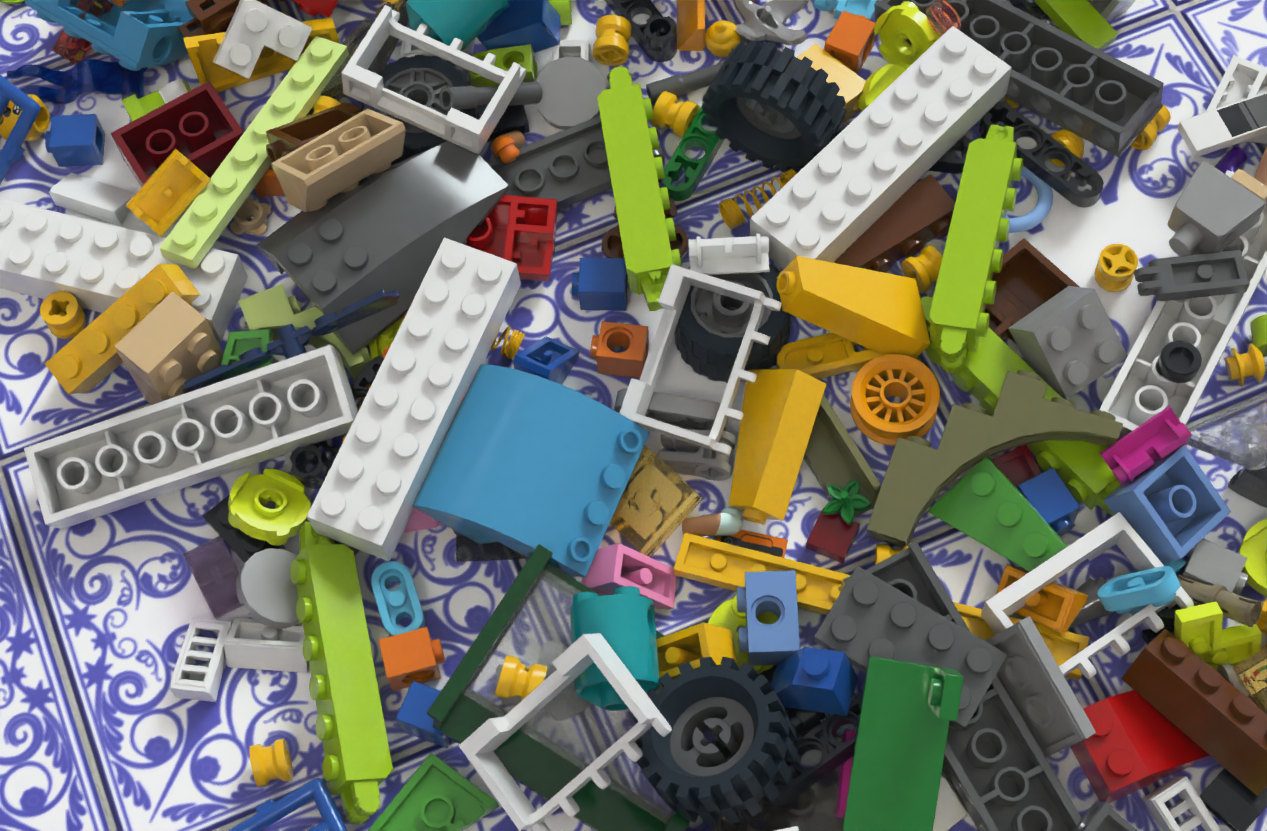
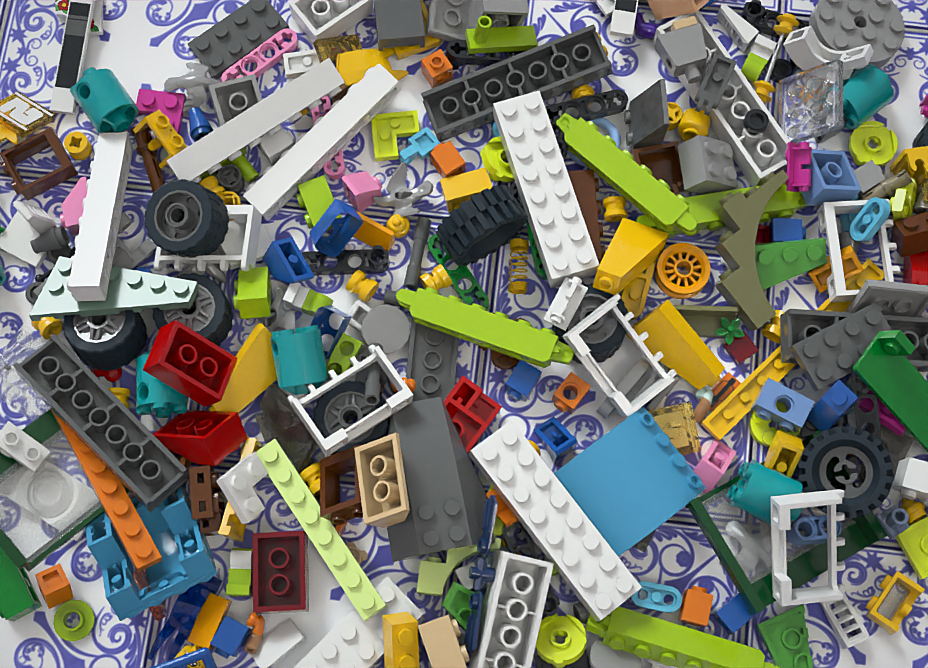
camera: 65 degrees left, 10 degrees up
yellow hinge [125,148,212,237] -> none
yellow wheel [494,655,548,701] -> none
neon yellow plate [874,1,943,65] -> none
tile [926,0,961,36] -> none
none -> light orange slope [187,592,232,651]
none -> arm [244,613,265,654]
none -> flat silver slope [624,79,669,152]
none -> yellow head [678,108,711,142]
none -> medium blue beam [786,515,842,546]

